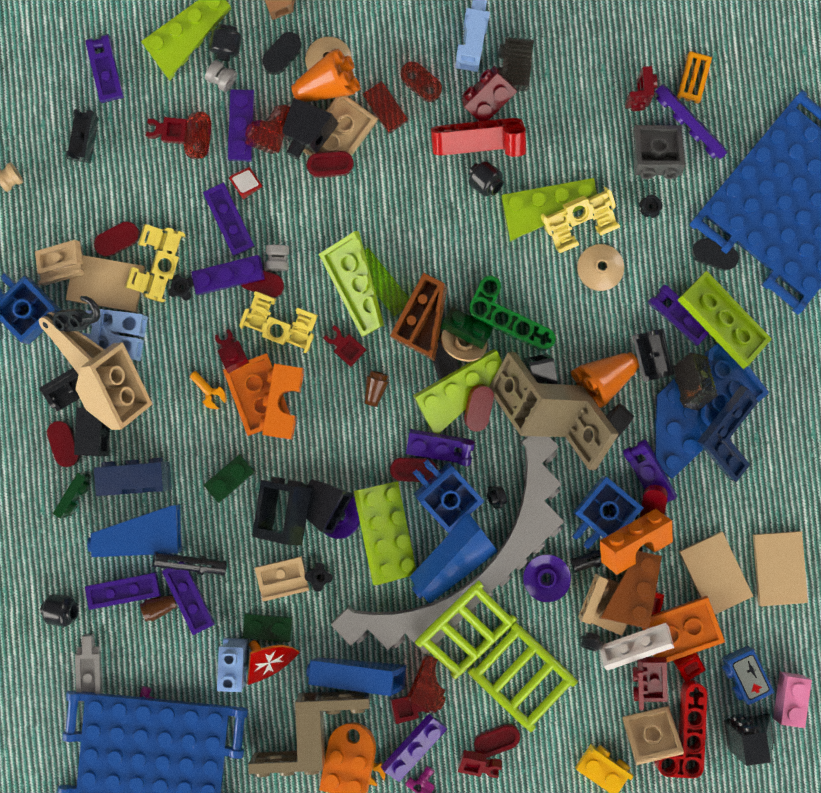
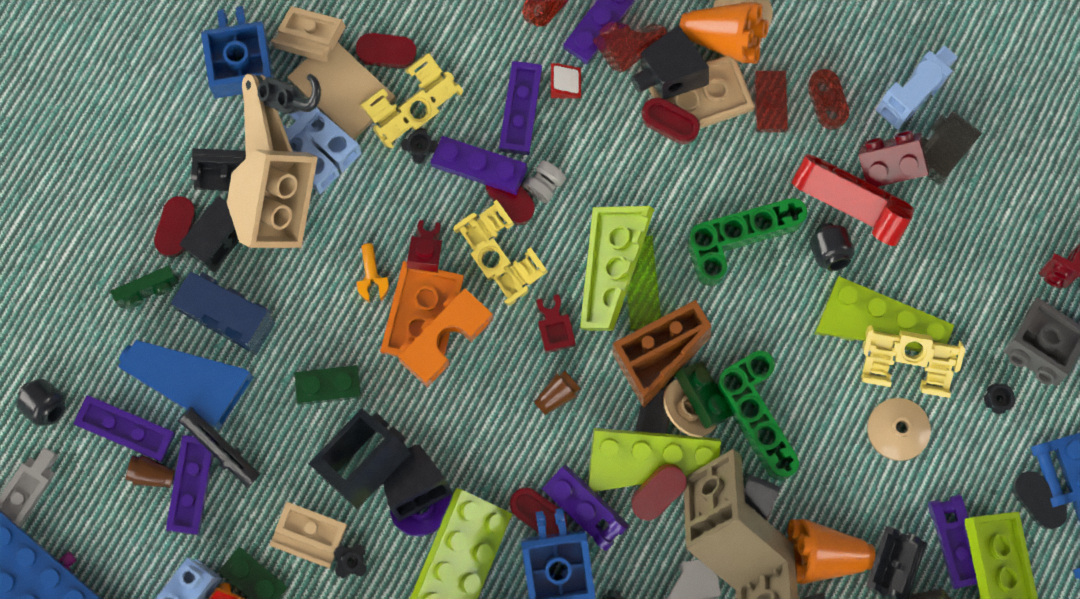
camera: 30 degrees right, 10 degrees down
none -> green beam [687,198,807,286]

